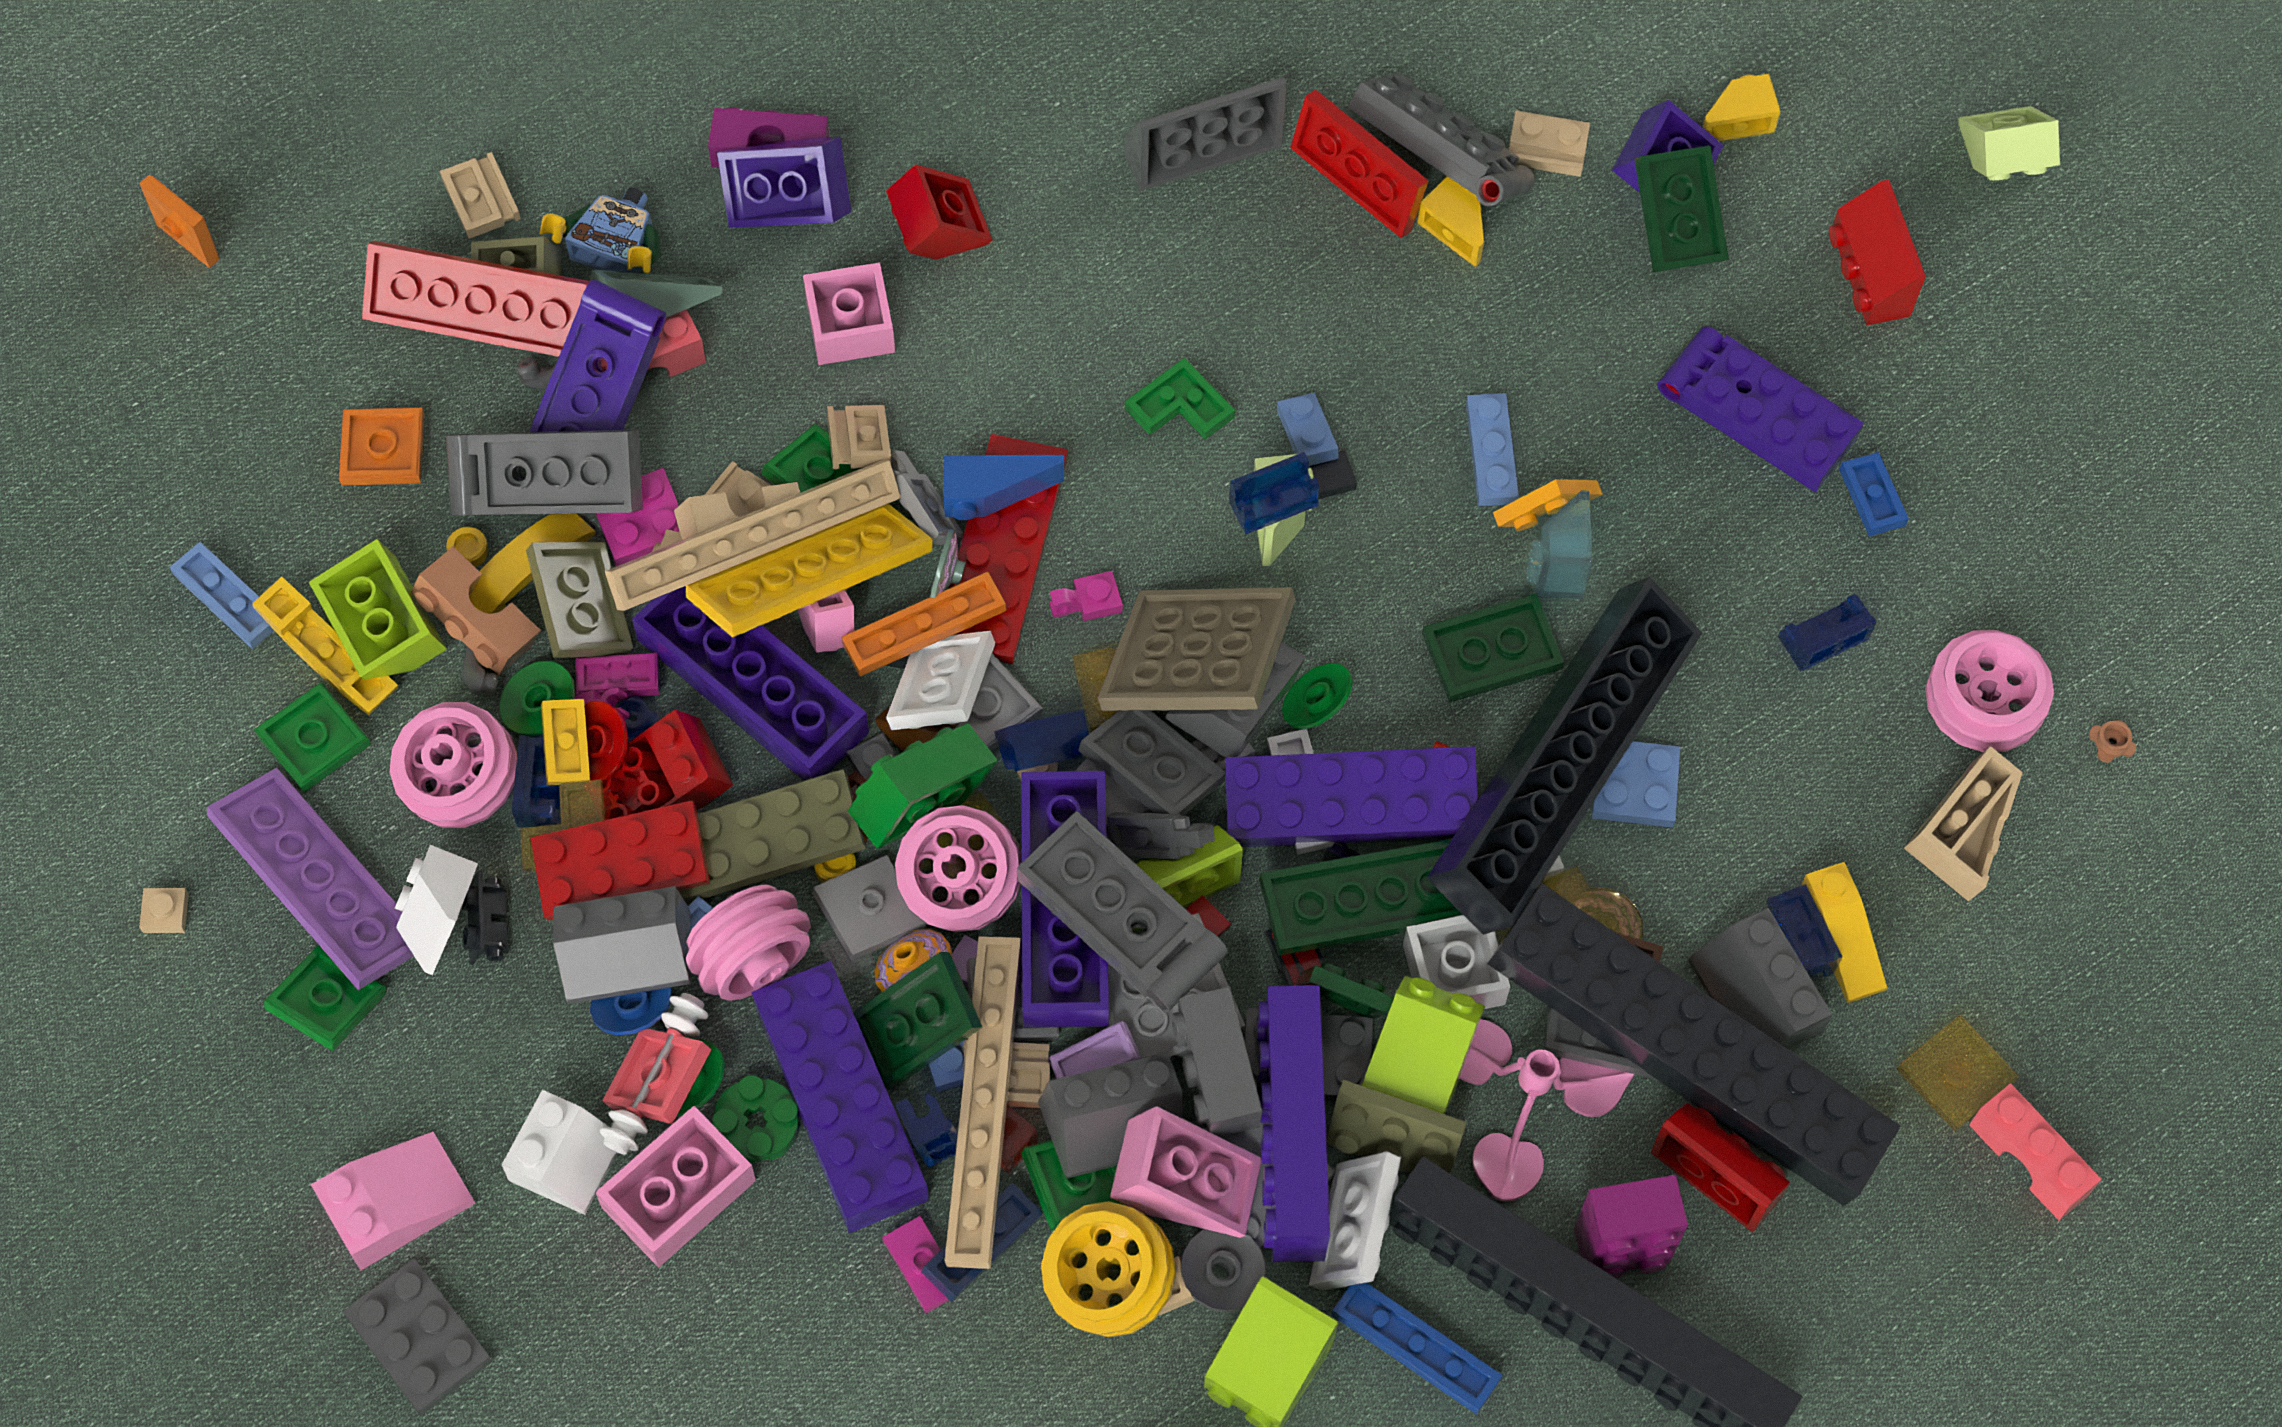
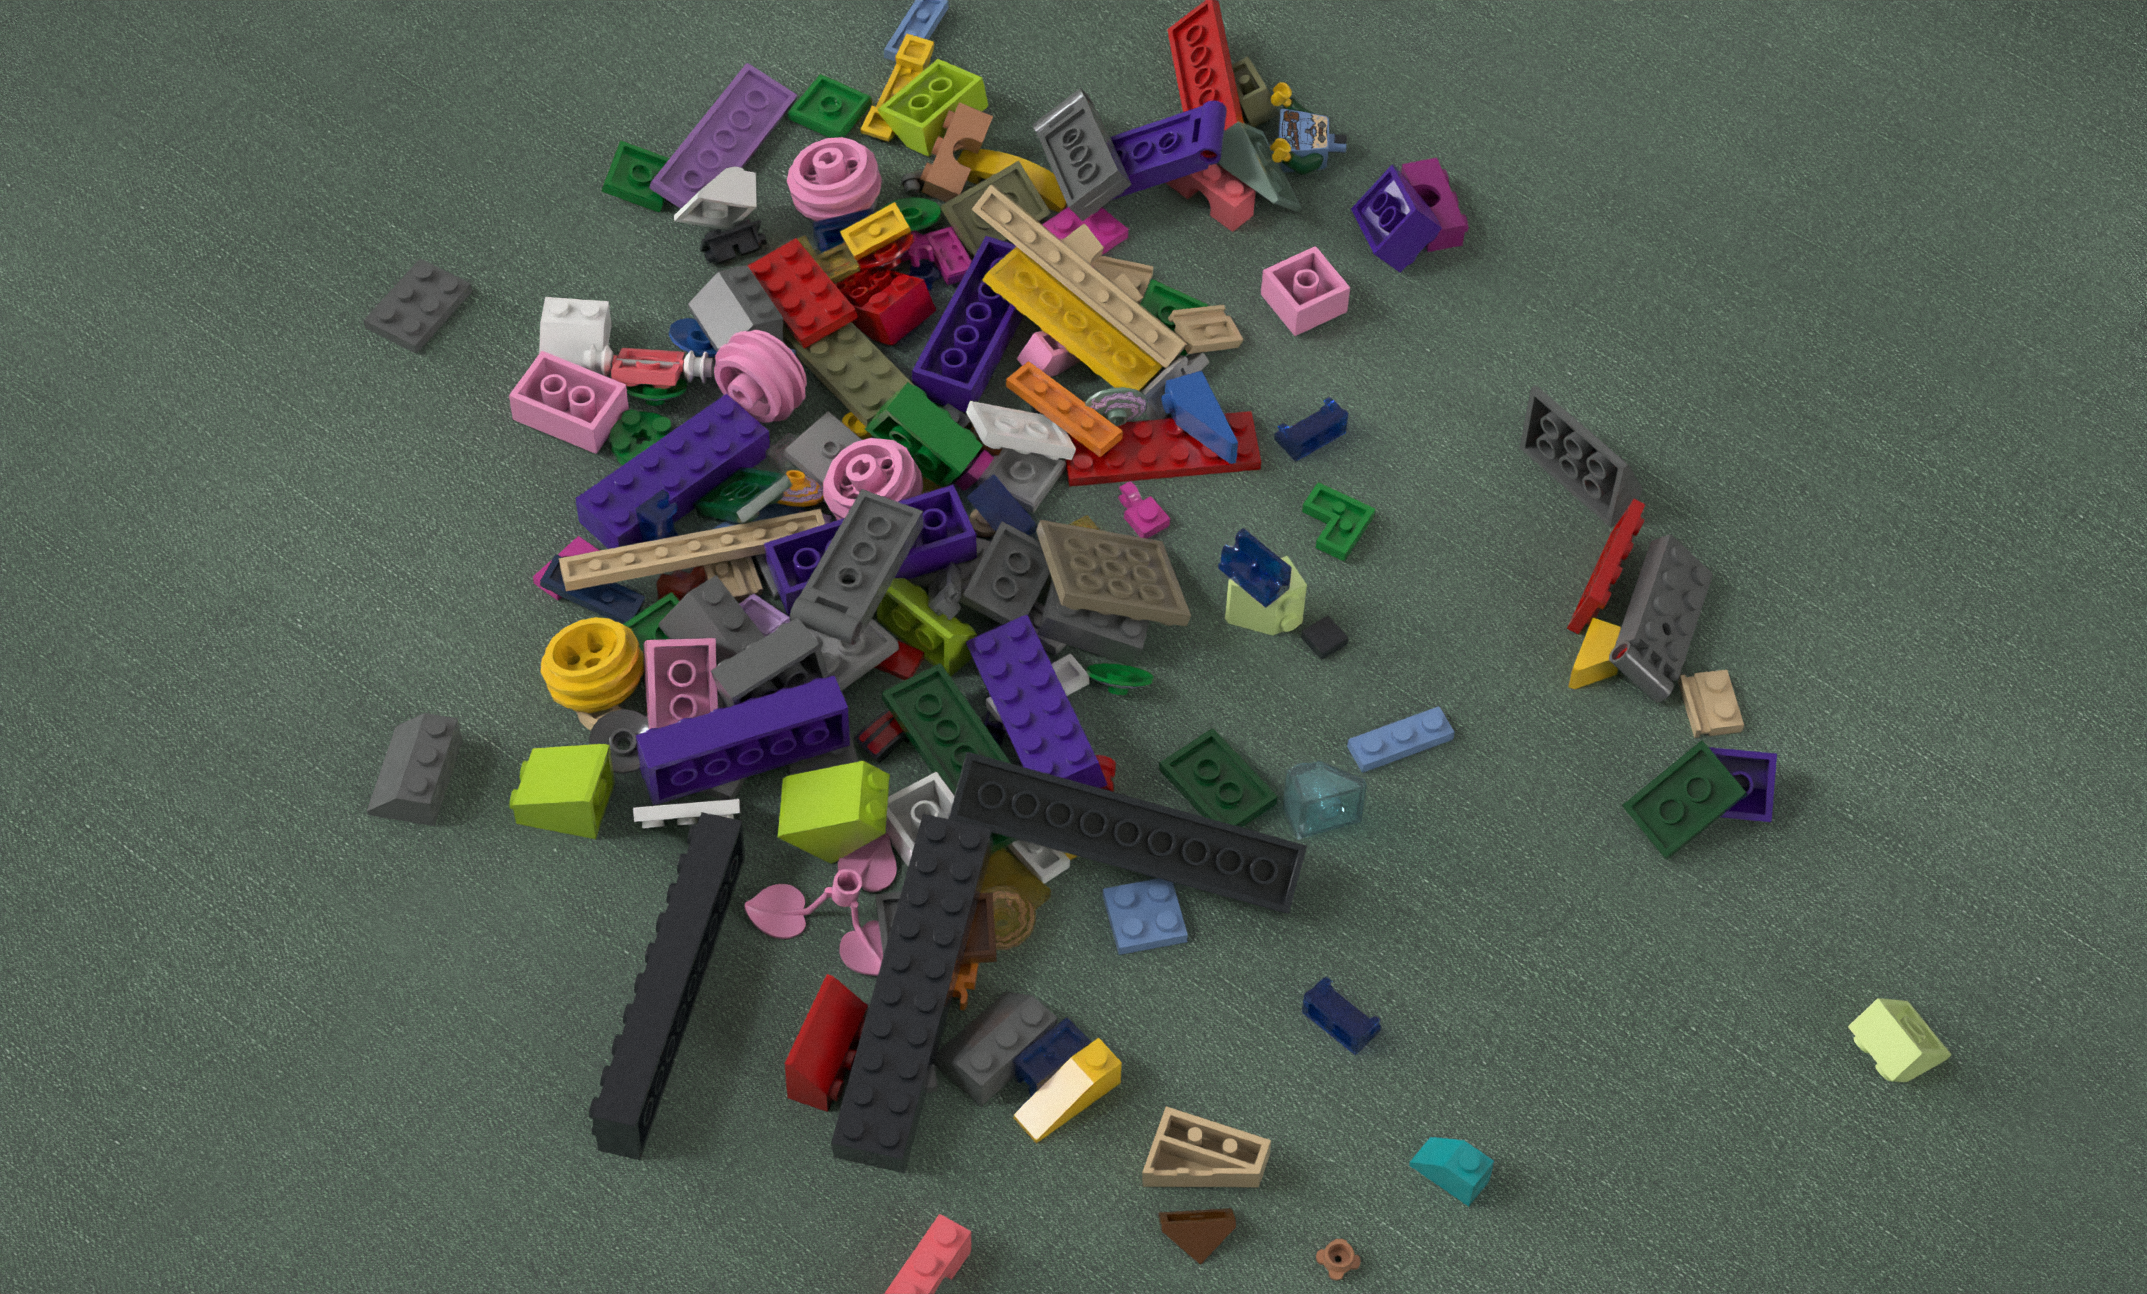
camera: 70 degrees right, 10 degrees down
tan plate [139,888,189,933] -> none
bright pink slope [311,1132,476,1271] -> none
orange plate [339,407,425,485] -> none
tan plate [440,152,521,239] -> none
yellow tile [446,527,489,567] -> none
red slope [886,164,993,260] -> none
medium blue plate [1277,393,1338,467] -> none
dark green plate [1296,962,1394,1019] -> none
olive plate [1326,1080,1467,1174] -> none
blue plate [1331,1283,1503,1415] -> none
light orange plate [1493,479,1603,531] -> none
magenta brick [1574,1175,1688,1279] -> none
dark purple hinge [1657,326,1864,493] -> none
yellow slope [1702,74,1781,141] -> none
red slope [1829,179,1926,326] -> none
blue plate [1839,452,1909,537] -> none
clear yellow plate [1897,1015,2019,1132] -> none
bright pink wheel [1925,630,2054,752] -> none
none -> reddish brown slope [1158,1208,1236,1265]
none -> clear blue hinge [1274,397,1349,462]
none -> teal slope [1409,1137,1494,1207]

